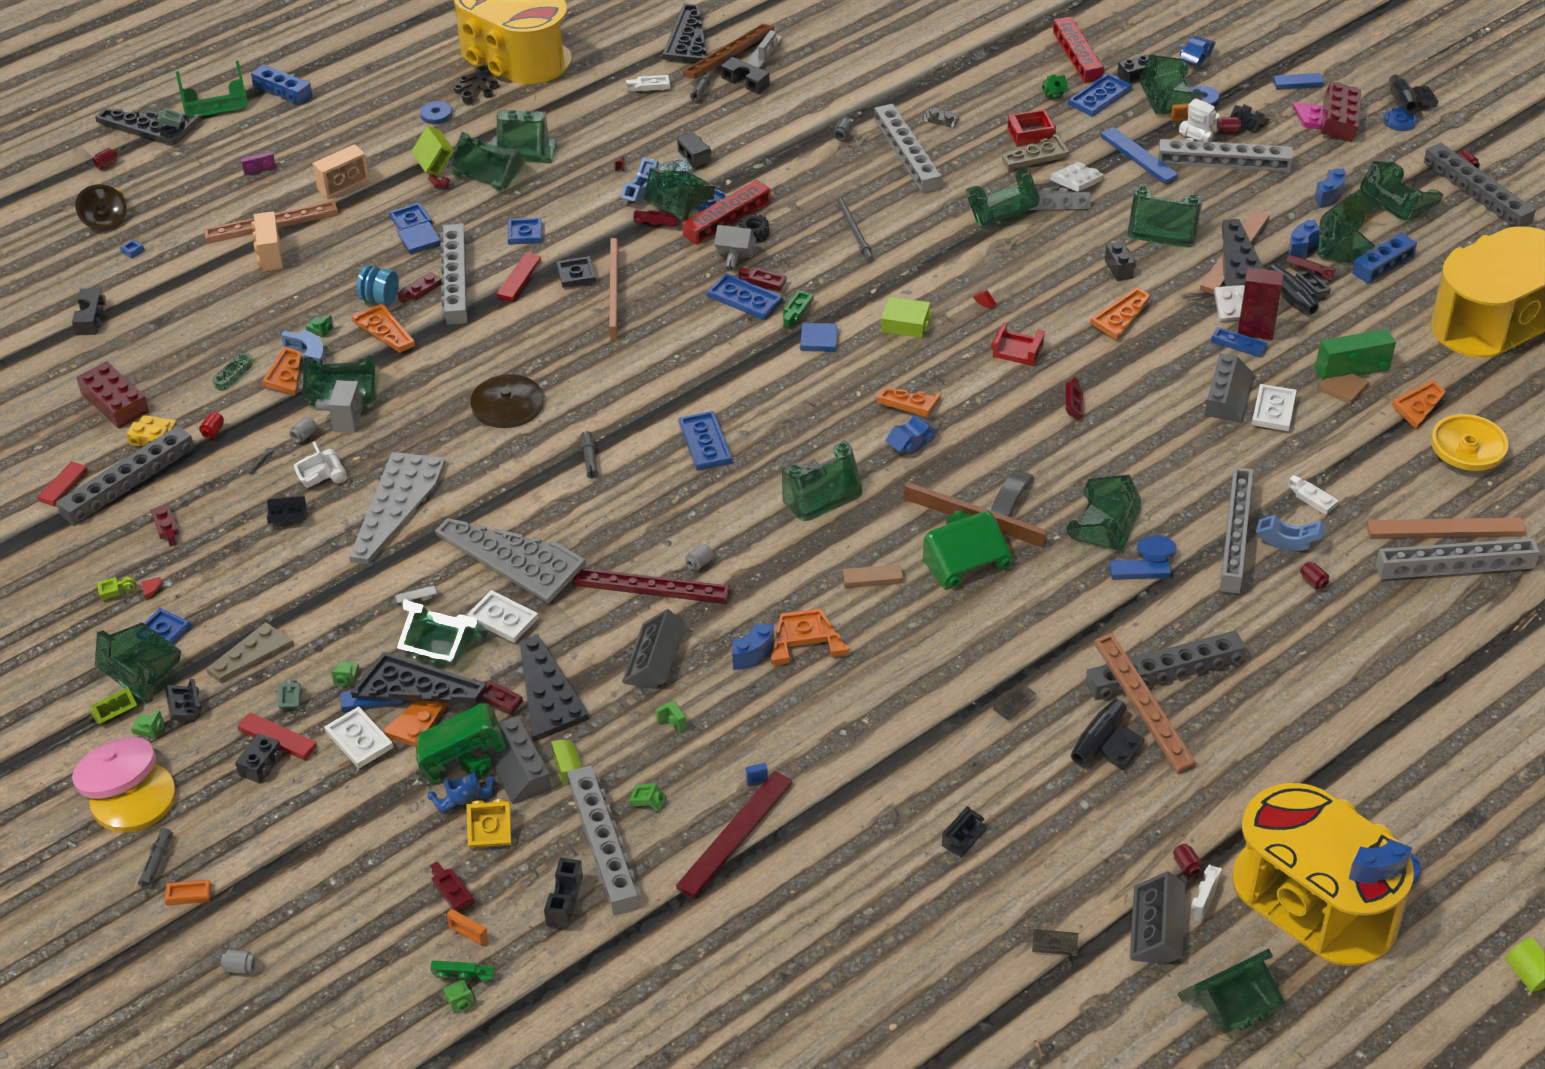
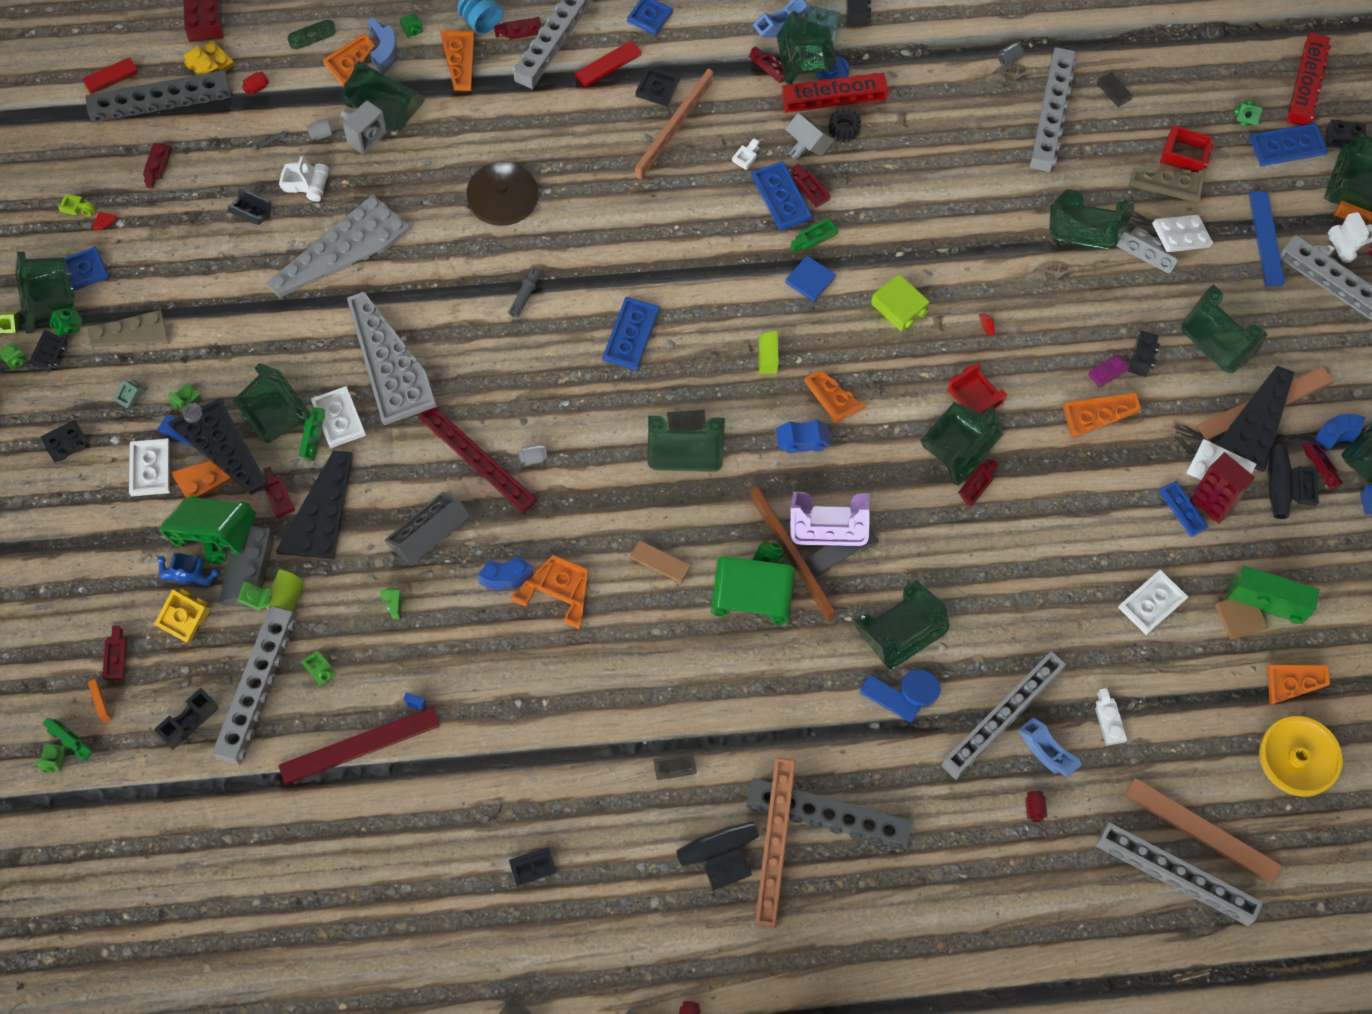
camera: 30 degrees right, 20 degrees up
red tile [237,712,317,760] -> none
white plate [395,586,436,606] -> none
dark grey bar [837,198,874,262] -> none
dark grey slope [1205,353,1253,423] -> none
none -> green brick [50,306,82,337]
none -> clear tile [182,403,203,423]
none -> bright green bracket [237,582,272,610]
none -> green hinge [298,407,325,461]
none -> white plate [732,138,759,170]
none -> lime brick [758,331,779,374]
none -> lavender windscreen [791,492,870,546]
none -> clear green windscreen [920,402,1003,486]
none -> magenta plate [1088,354,1130,388]

